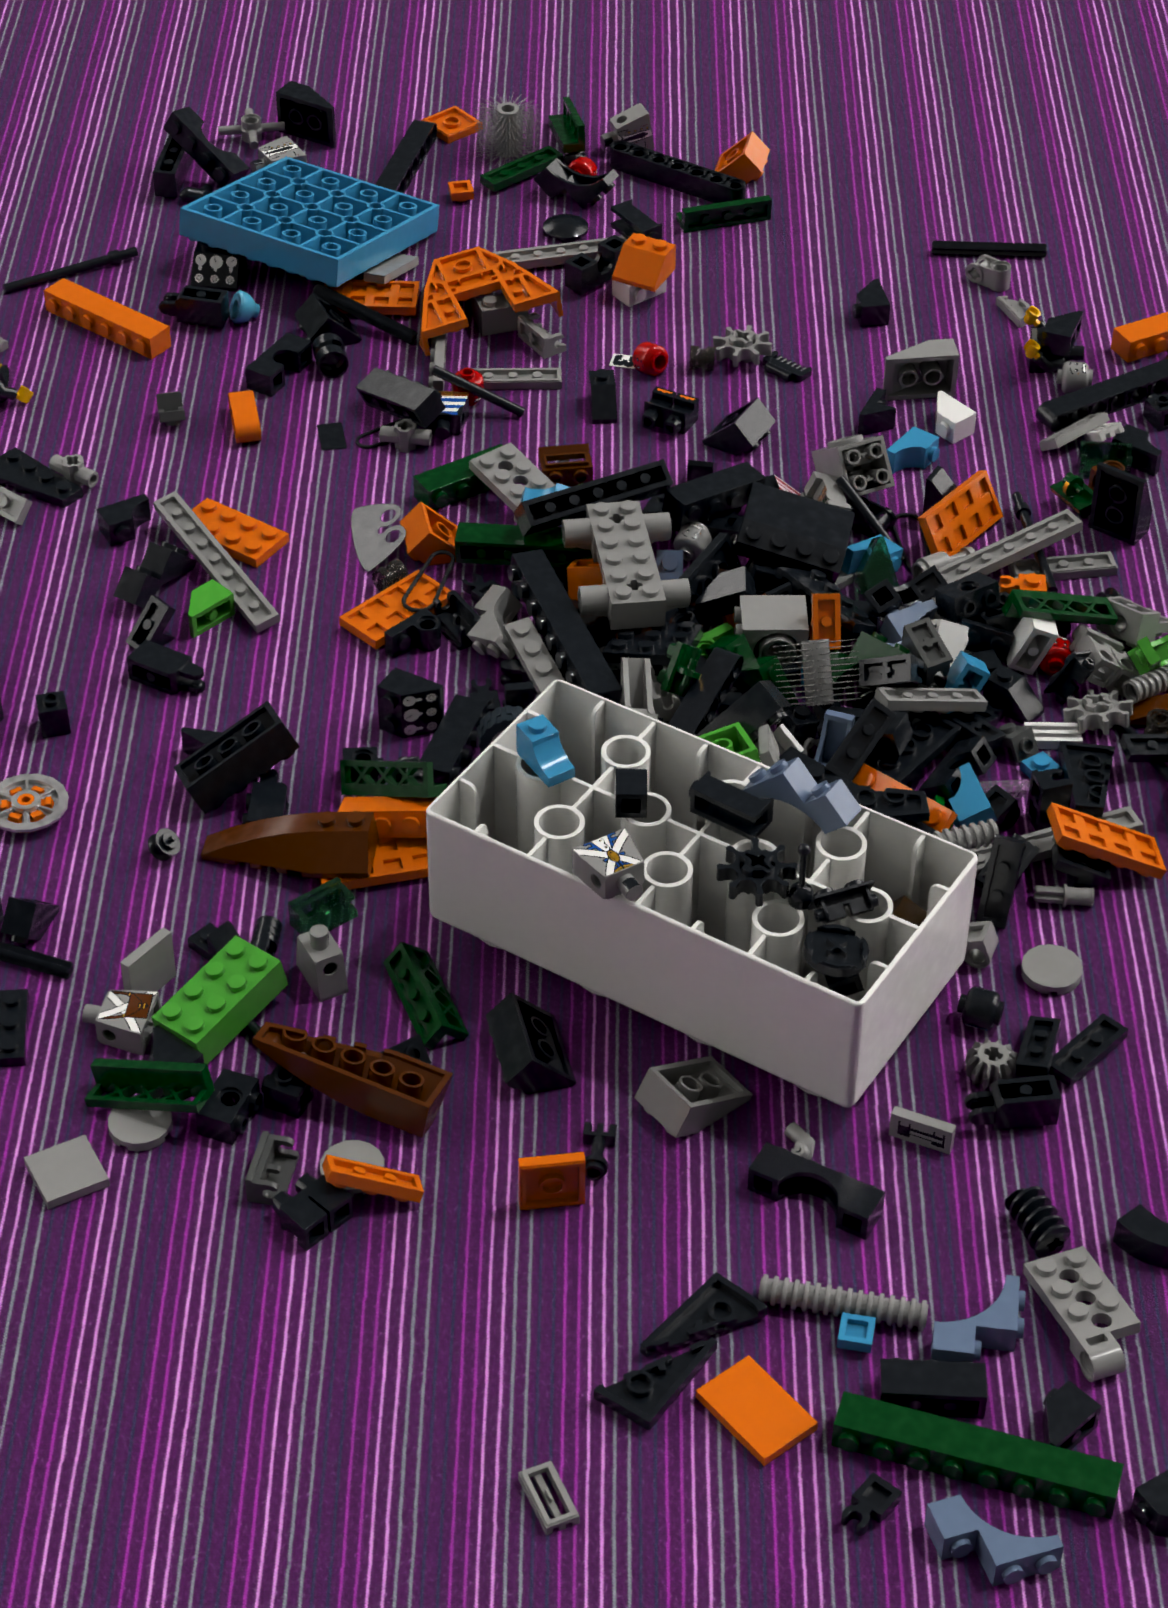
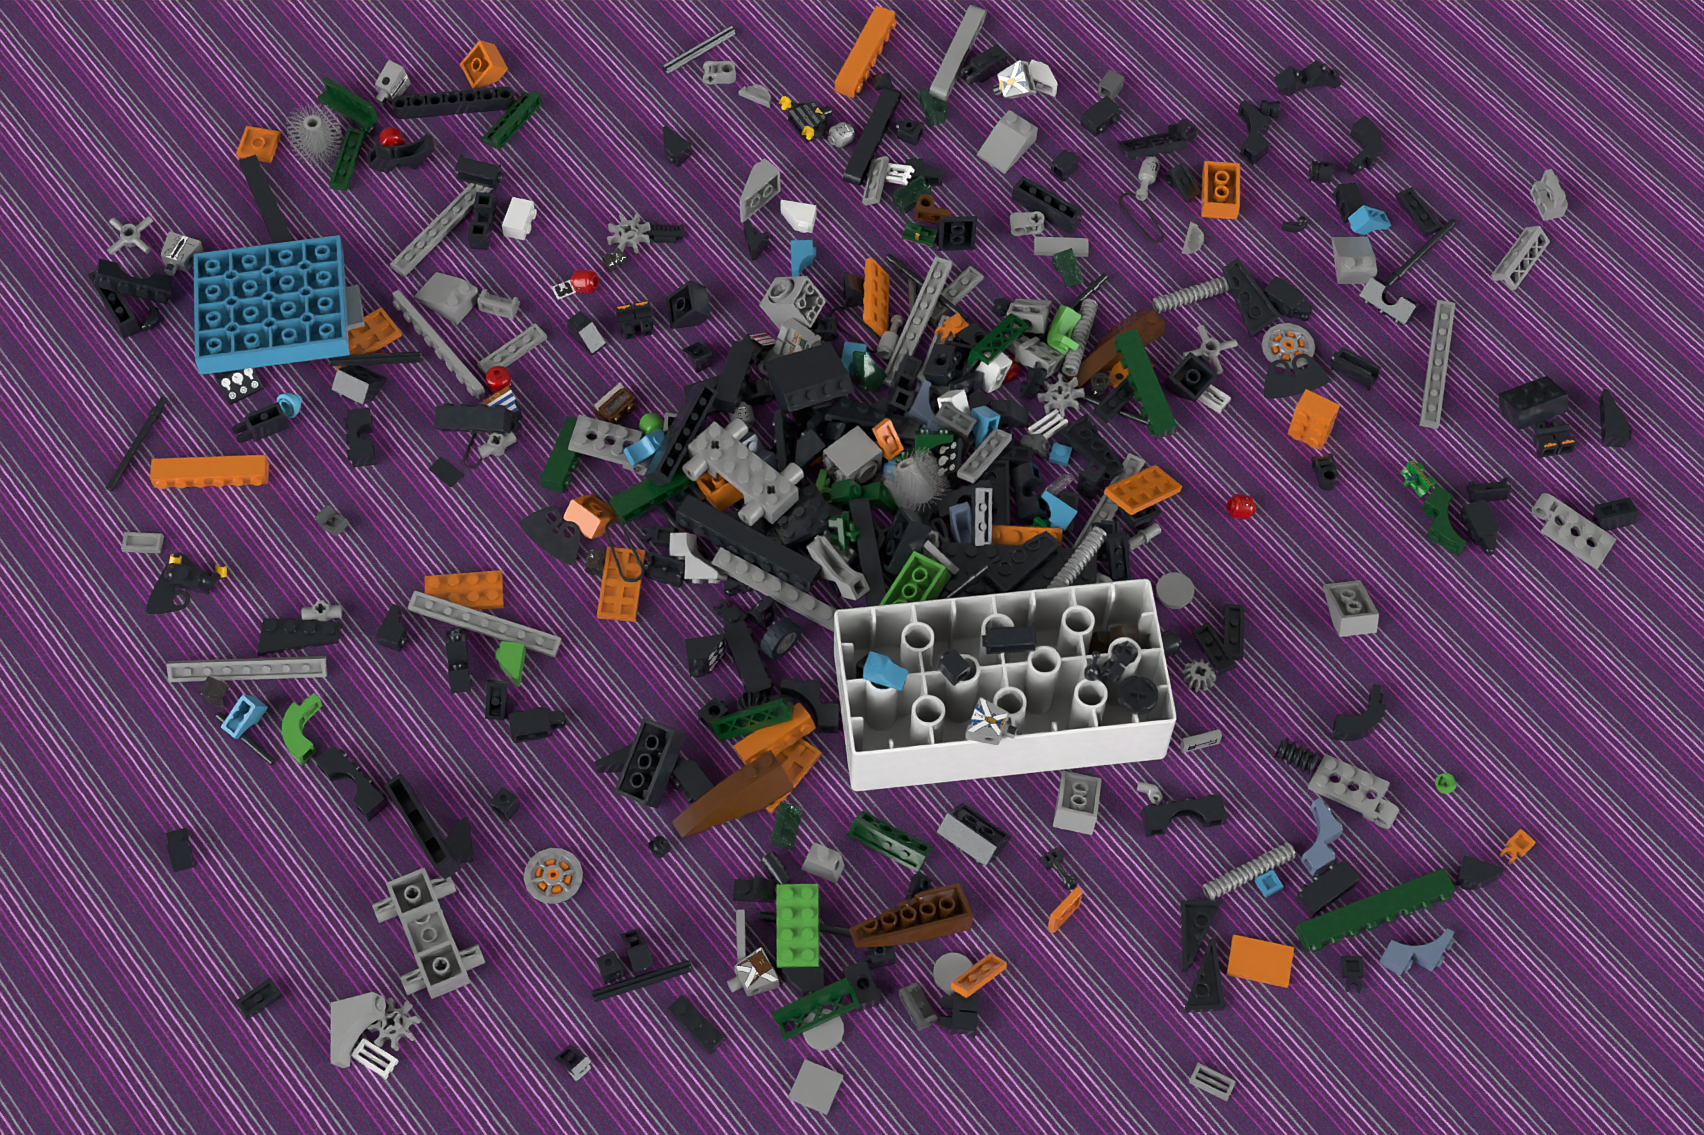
camera: 40 degrees left, 20 degrees up
orange beam [228,390,262,443] -> none
black slope [276,81,336,148] -> none
black wheel [312,333,349,378] -> none
black plate [384,608,441,658] -> none
orange piece [419,246,563,356] -> none
black piece [431,365,525,417] -> none
orange plate [448,180,474,202] -> none
black dish [543,214,588,243] -> none
orange slope [612,233,676,292] -> none
black gear [716,838,798,907] -> none
sand blue arch [743,757,862,834] -> none
black bar [835,475,906,562] -> none
black hinge [859,653,924,689] -> none
black hinge [964,1075,1061,1130] -> none
black slope [1037,311,1083,358] -> none
black slope [1042,1381,1102,1450] -> none

